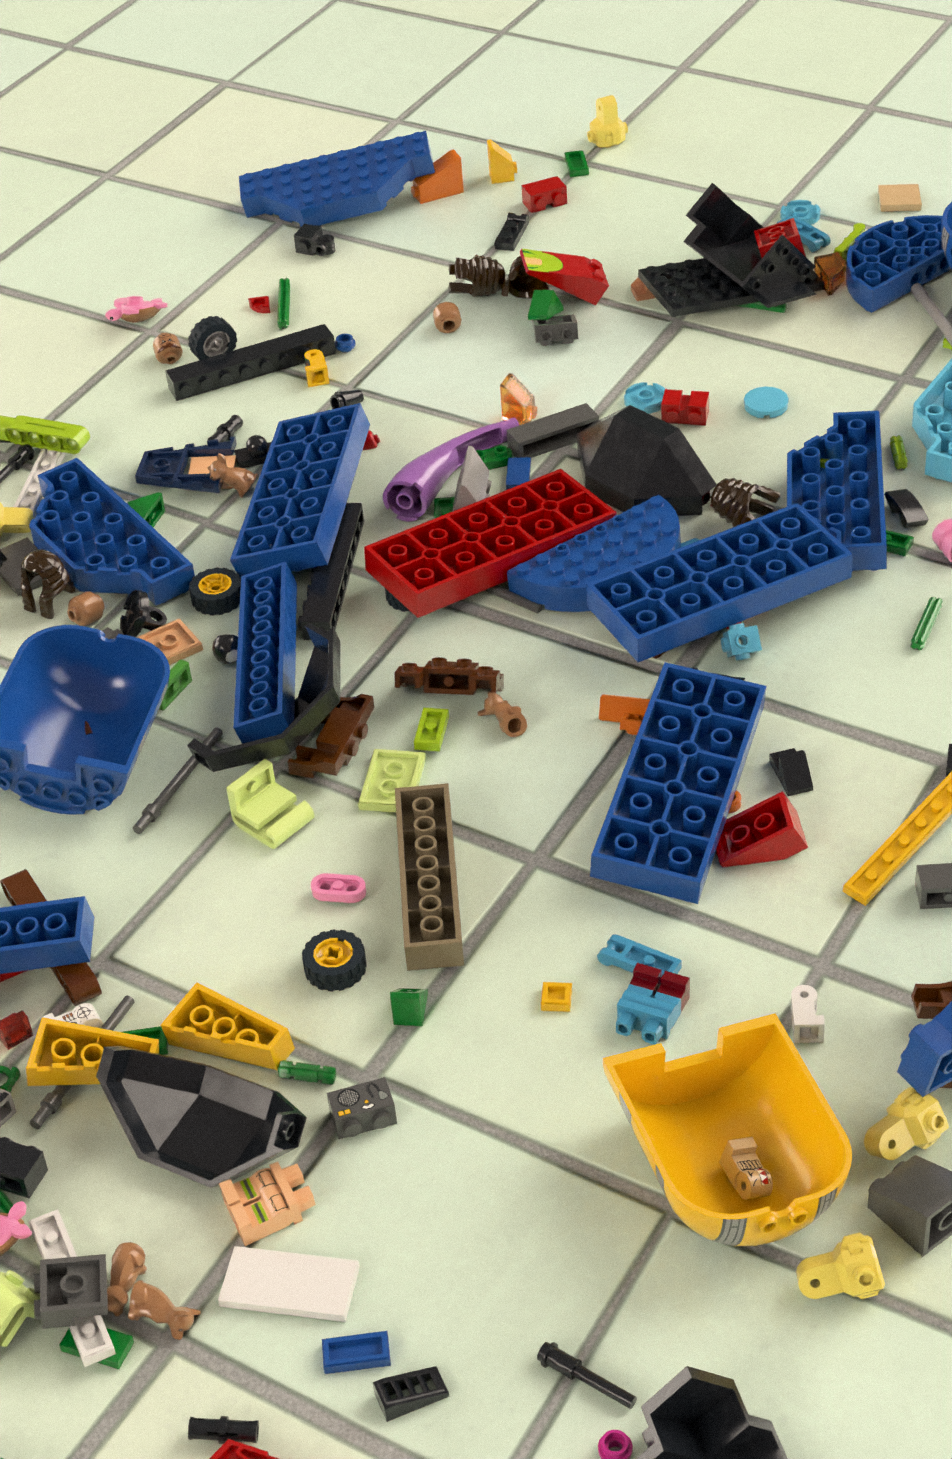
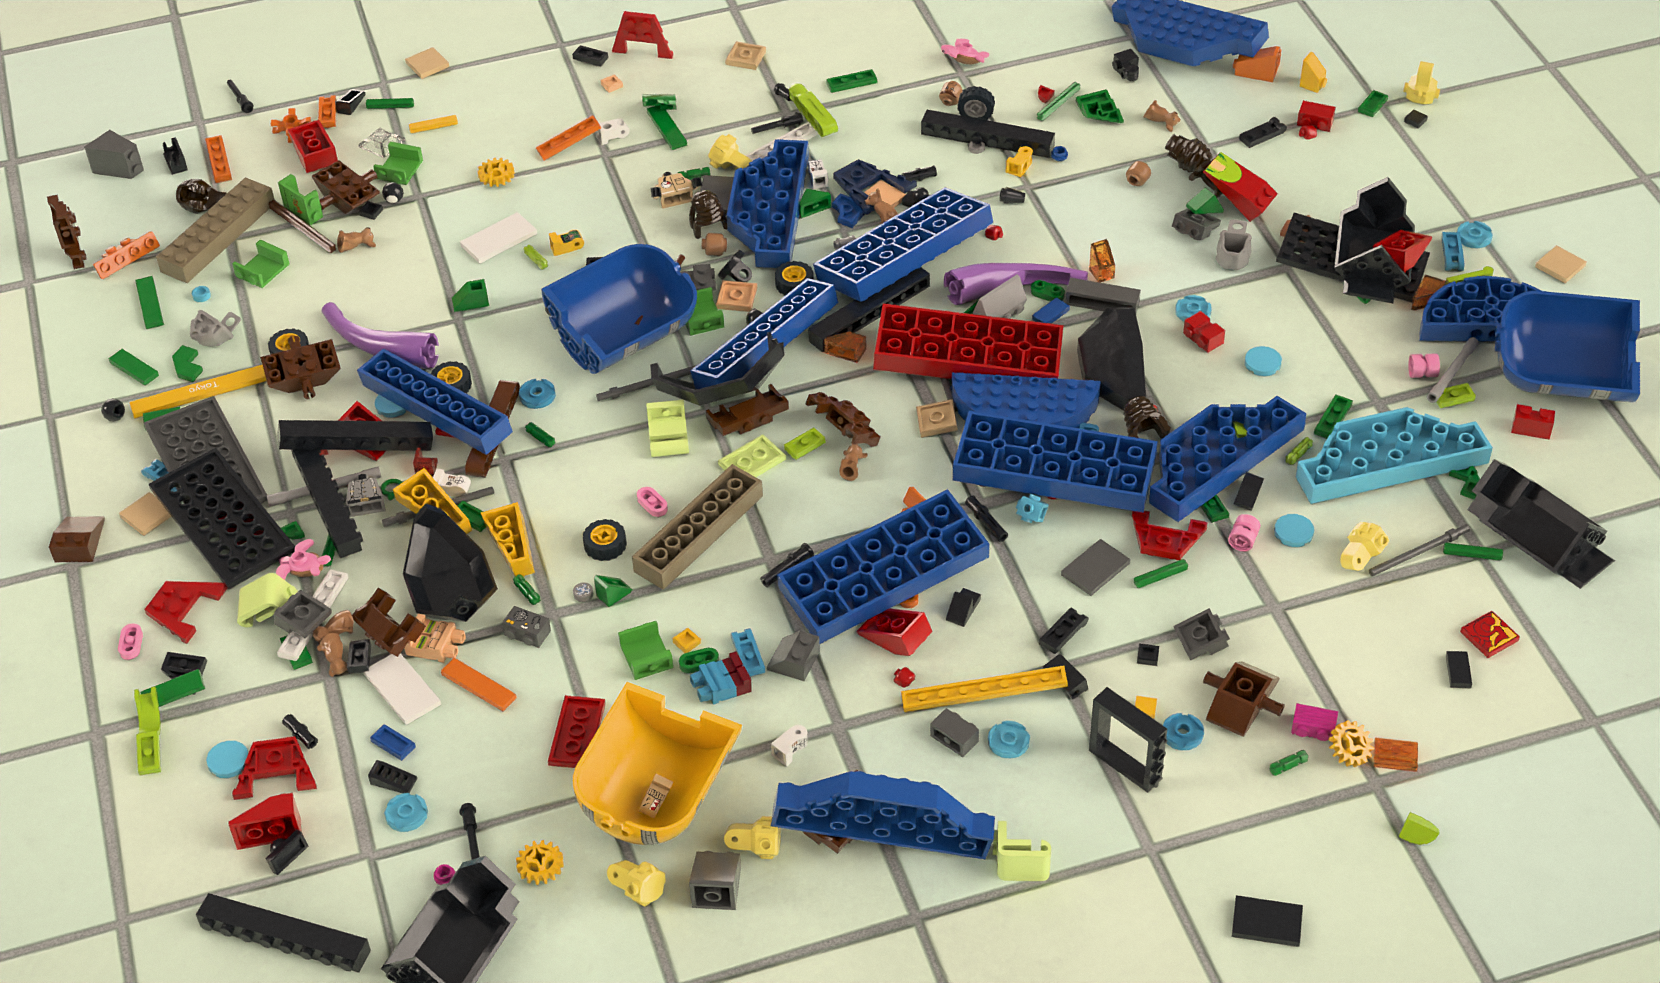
camera: 40 degrees right, 5 degrees up
none -> black plate [347,639,371,674]
none -> reddish brown bracket [352,587,426,657]
none -> medium azure tile [384,793,428,832]
none -> orange tile [441,658,516,711]
none -> yellow gear [516,840,564,885]
none -> dark azure tile [519,379,556,409]
none -> green axle [525,422,556,448]
none -> red tile [548,695,606,768]
none -> light grey tile [573,582,594,602]
none -> bright green panel [618,621,673,680]
none -> green plate [679,647,719,674]
none -> black pin [760,543,814,588]
none -> dark grey slope [767,631,820,681]
none -> white leg [808,159,828,189]
none -> clear orange slope [824,331,866,363]
none -> green tile [826,69,877,93]
none -> blue tile [832,193,865,228]
none -> light grey pin [833,235,856,250]
none -> red piece [894,667,915,688]
none -> tan tile [916,399,958,438]
none -> light grey tile [968,141,985,154]
none -> black plate [1039,607,1089,654]
none -> dark grey tile [1061,539,1130,596]
none -> green slope [1075,89,1124,123]
none -> red wing [1132,511,1208,560]
none -> medium nougat animal [1143,100,1181,132]
none -> light grey piece [1216,220,1252,270]
none -> red piece [1299,125,1317,140]
none -> green tile [1314,394,1353,439]
none -> black tile [1404,109,1428,128]
none -> bright pink wheel [1408,354,1440,378]

